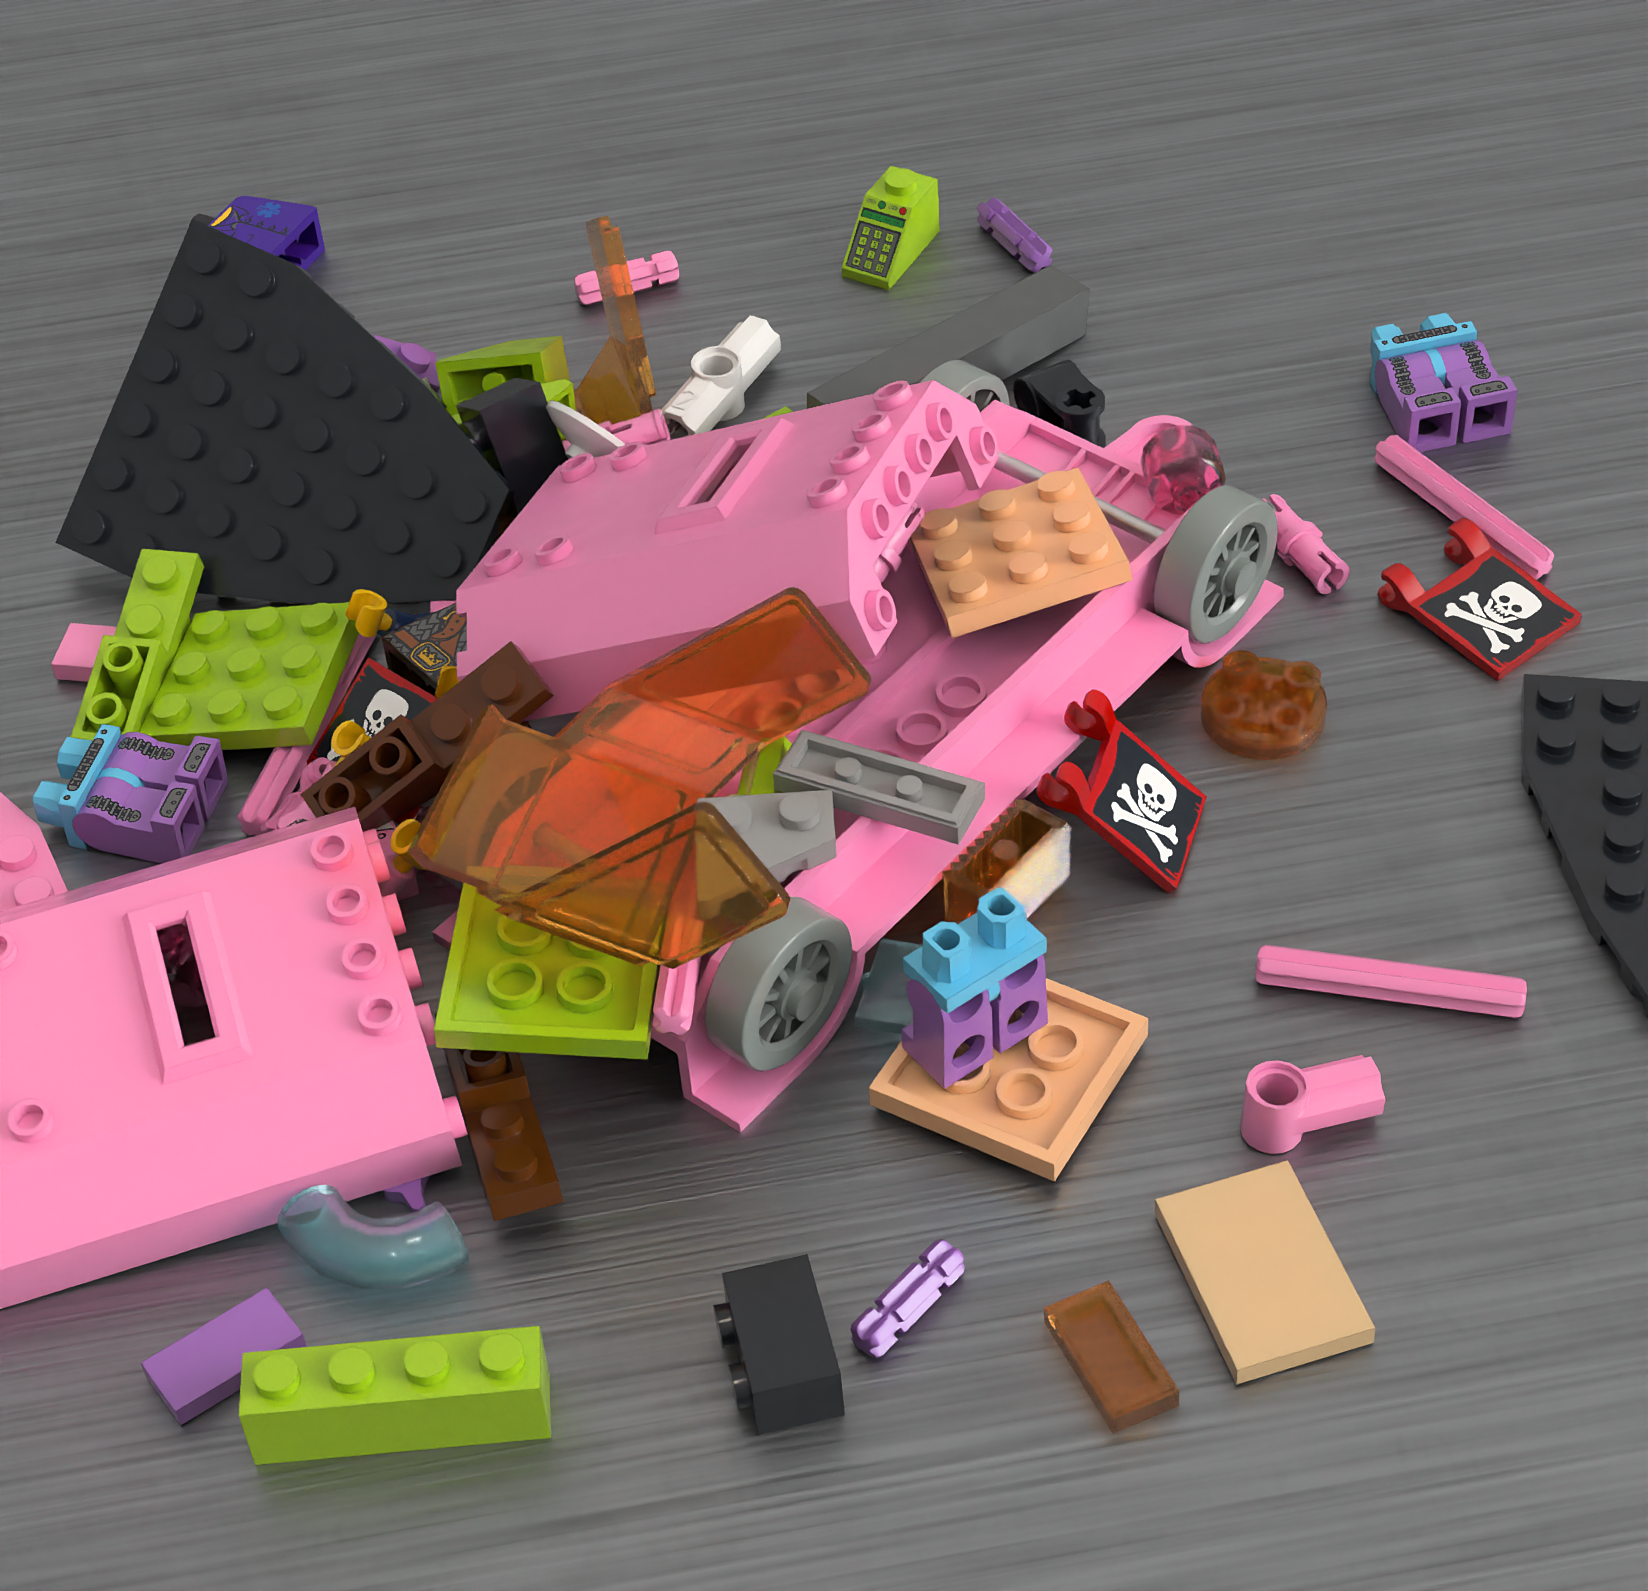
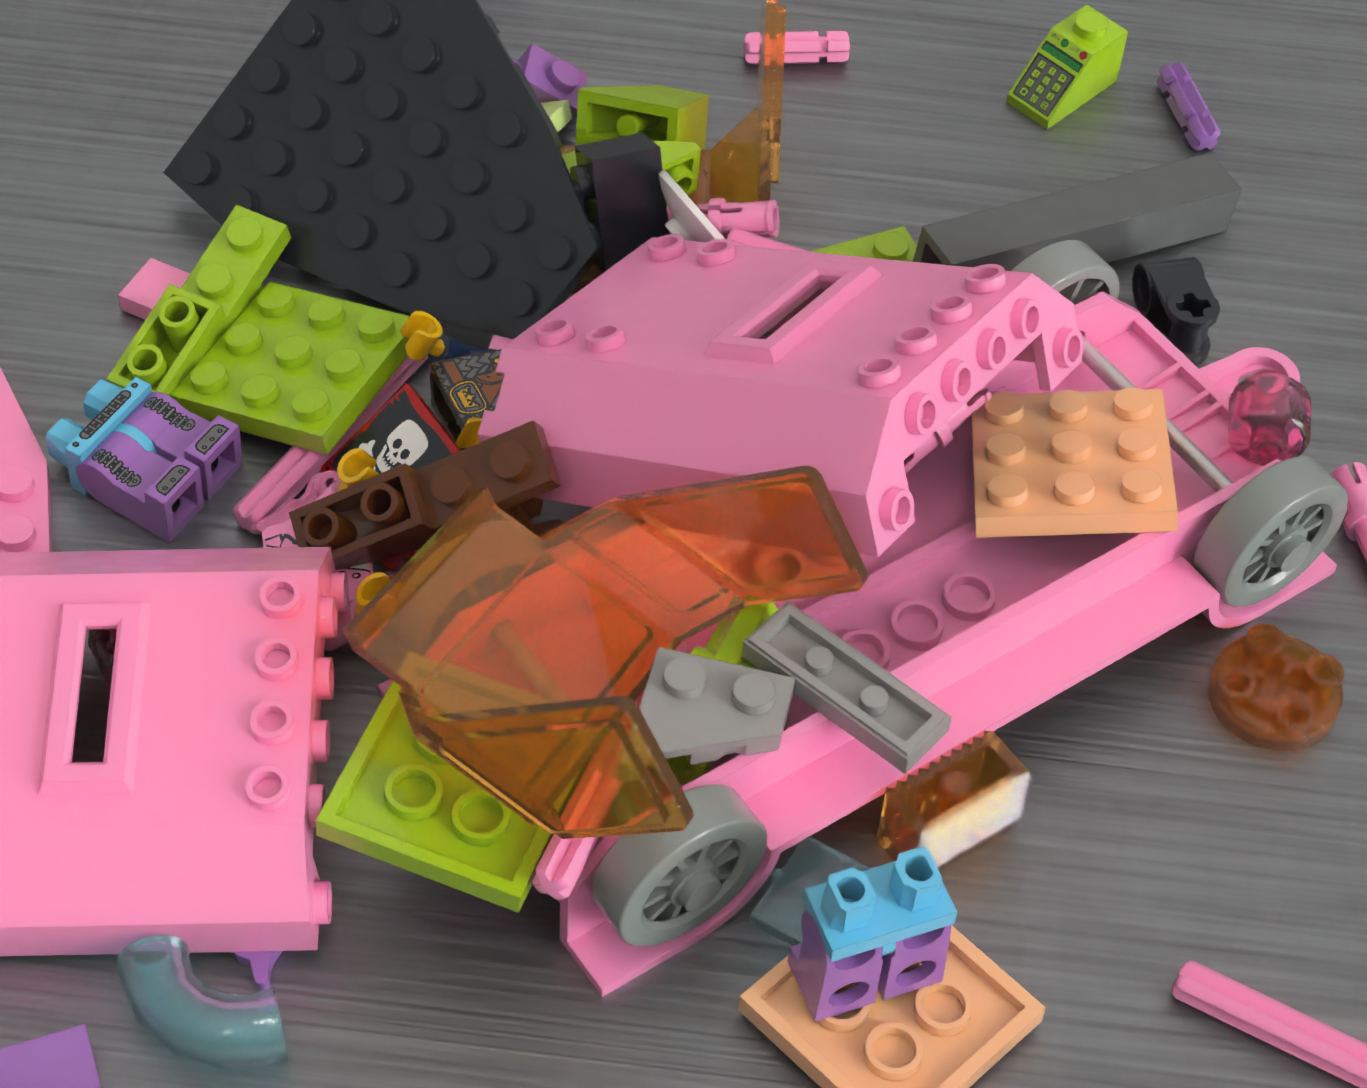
camera: 10 degrees right, 5 degrees up
reddish brown slope [434,1014,563,1221] -> none
white piece [661,315,781,440] -> none
flag [1037,689,1207,893] -> none

